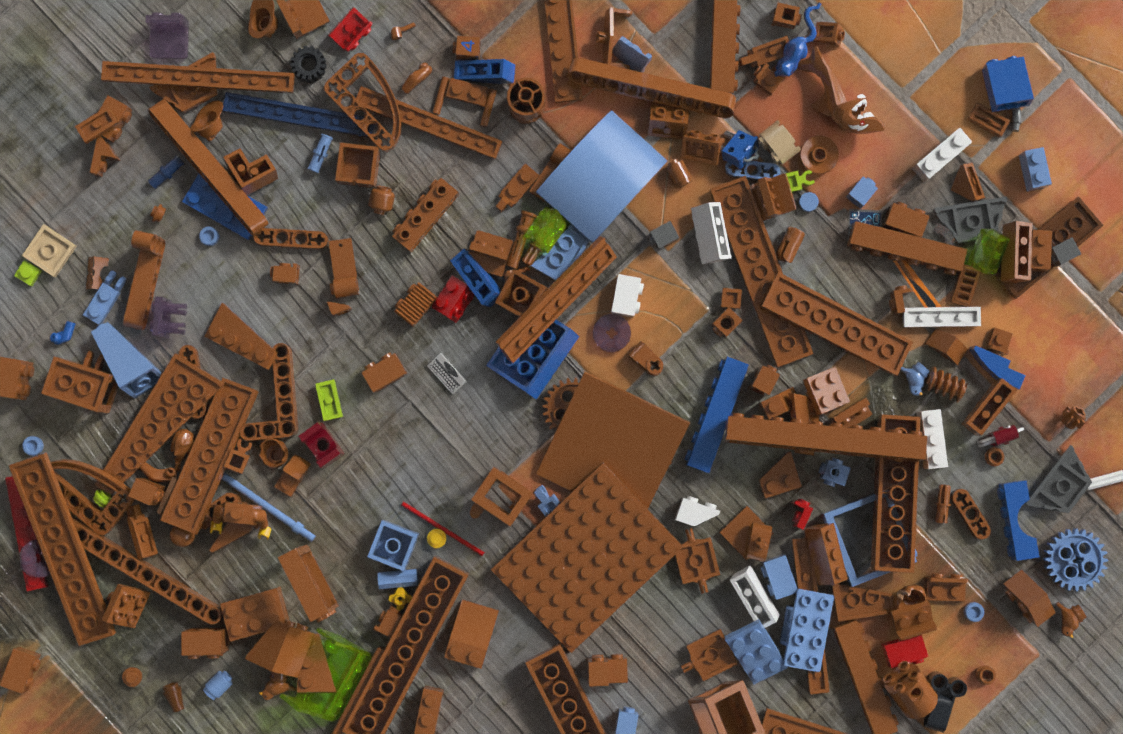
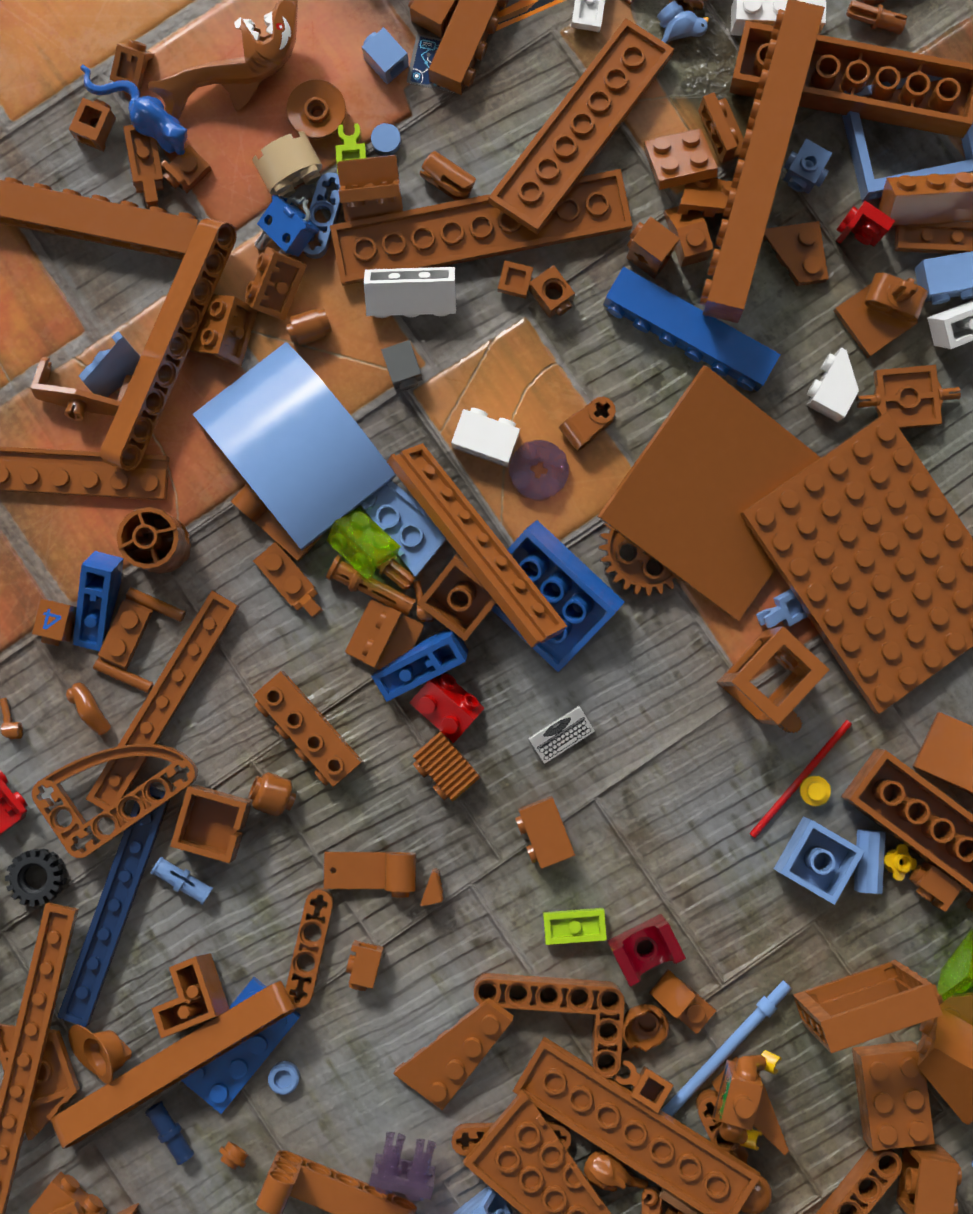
camera: 80 degrees left, 0 degrees up
dark orange bracket [889,285,913,315] -> none

